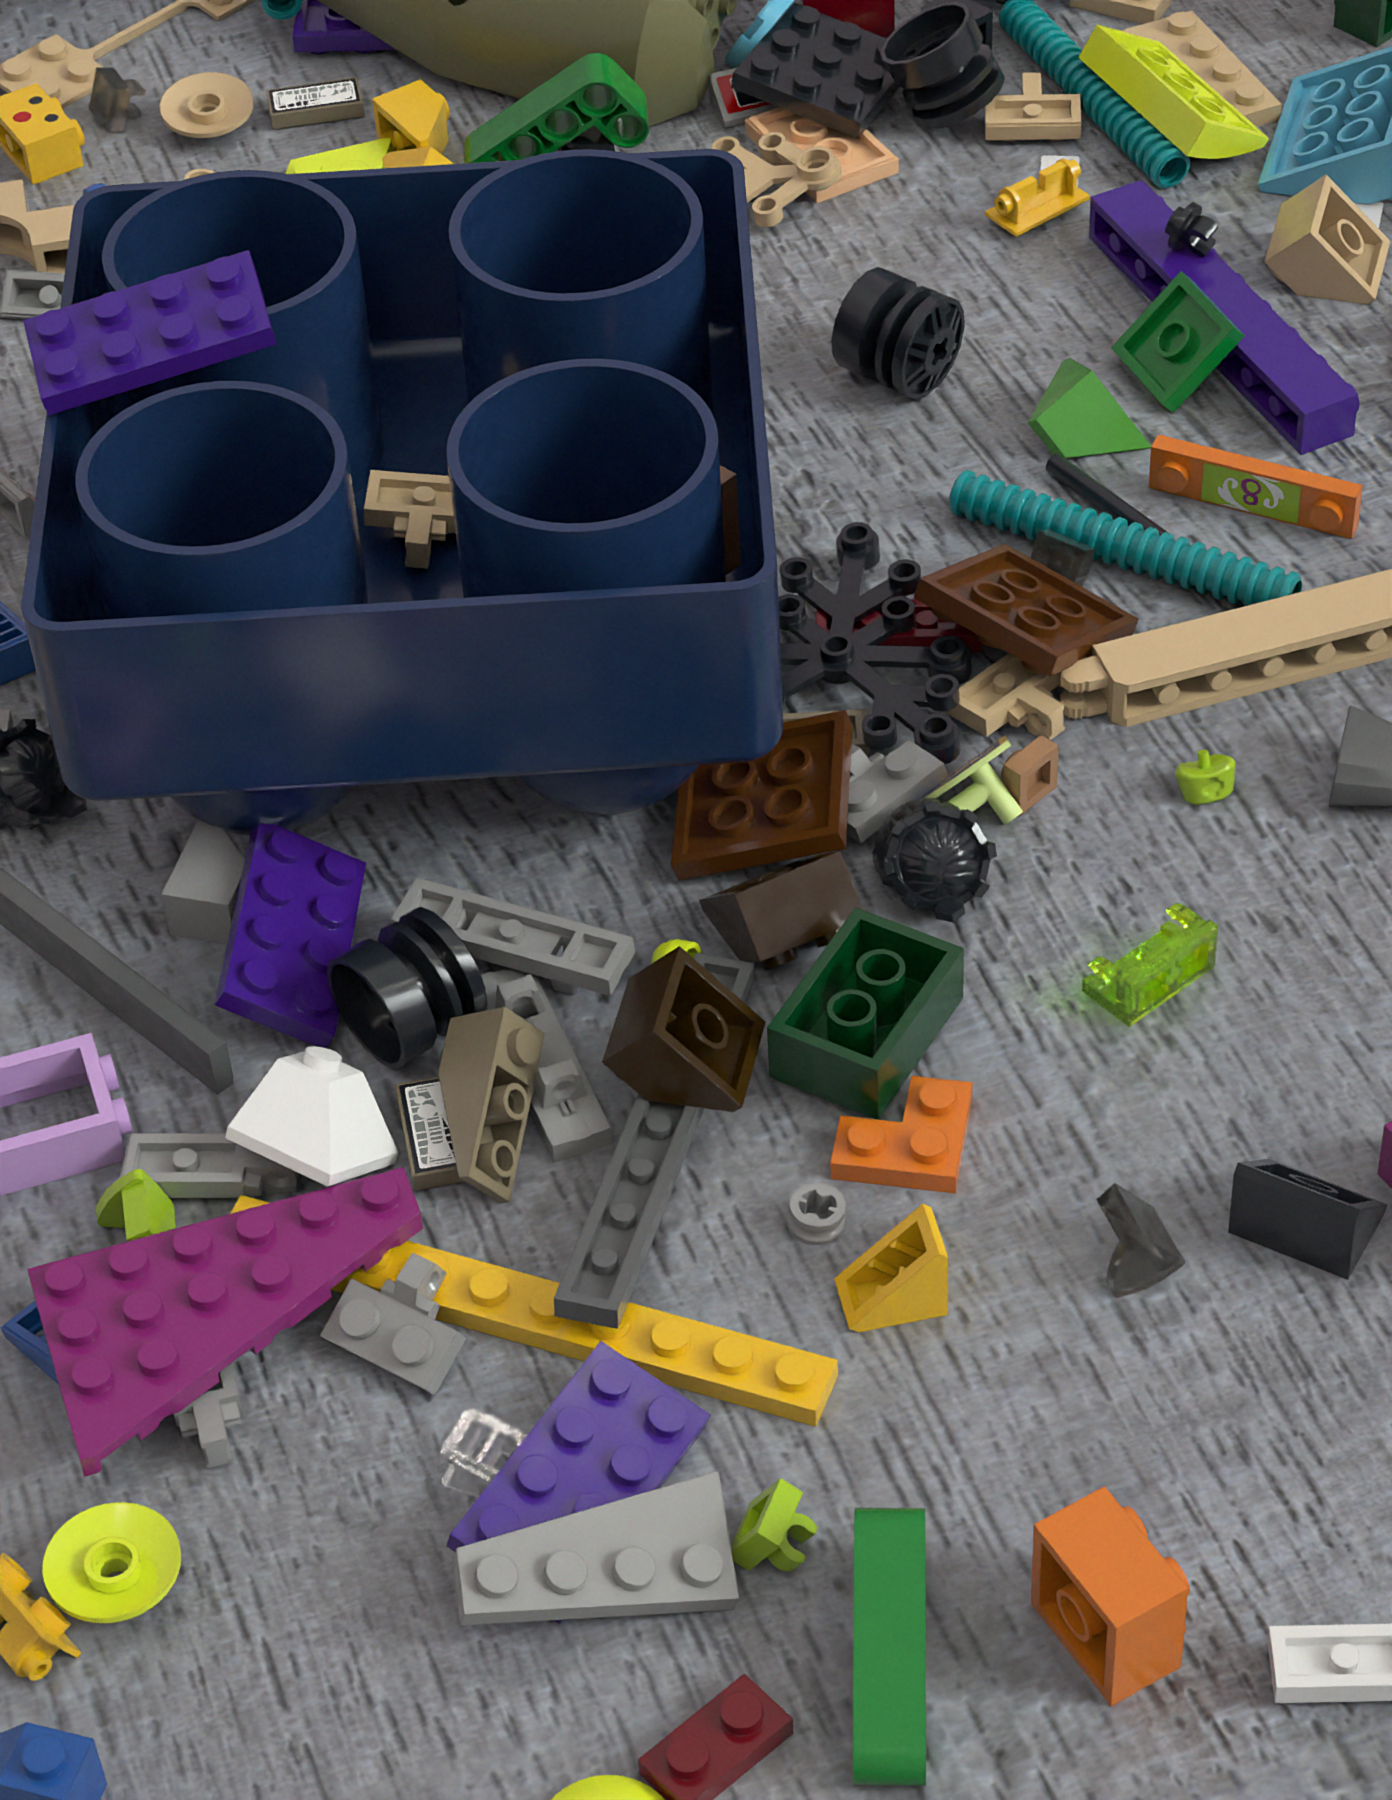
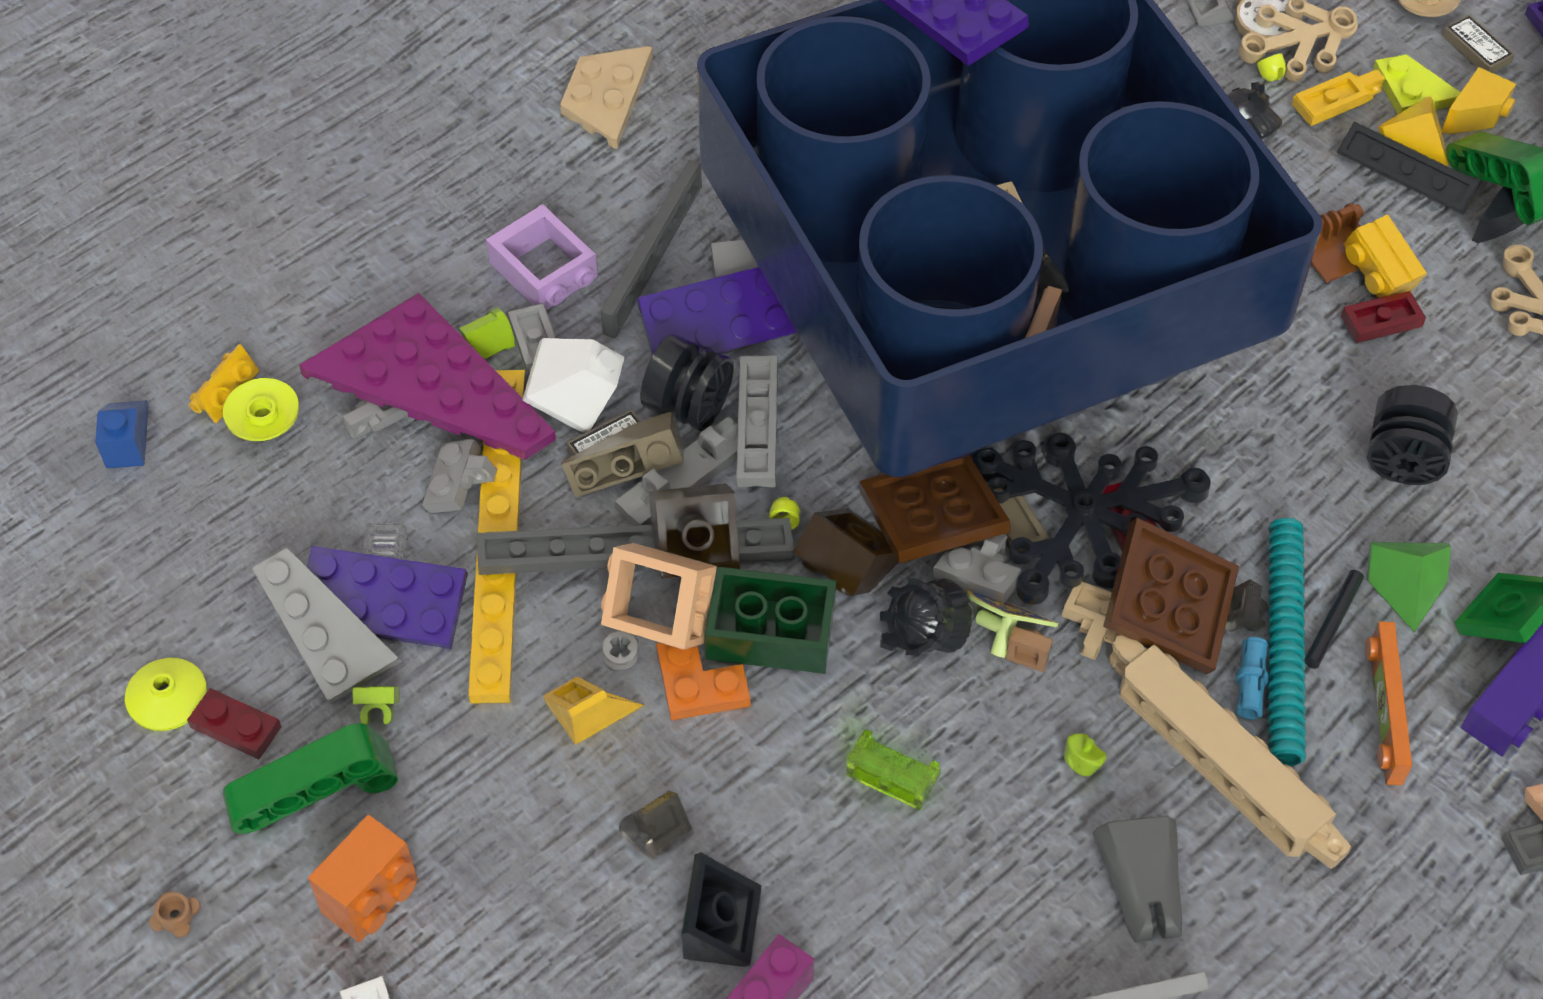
camera: 65 degrees right, 10 degrees up
none -> light nougat window [601,543,717,650]
none -> dark azure pin [1235,637,1269,720]

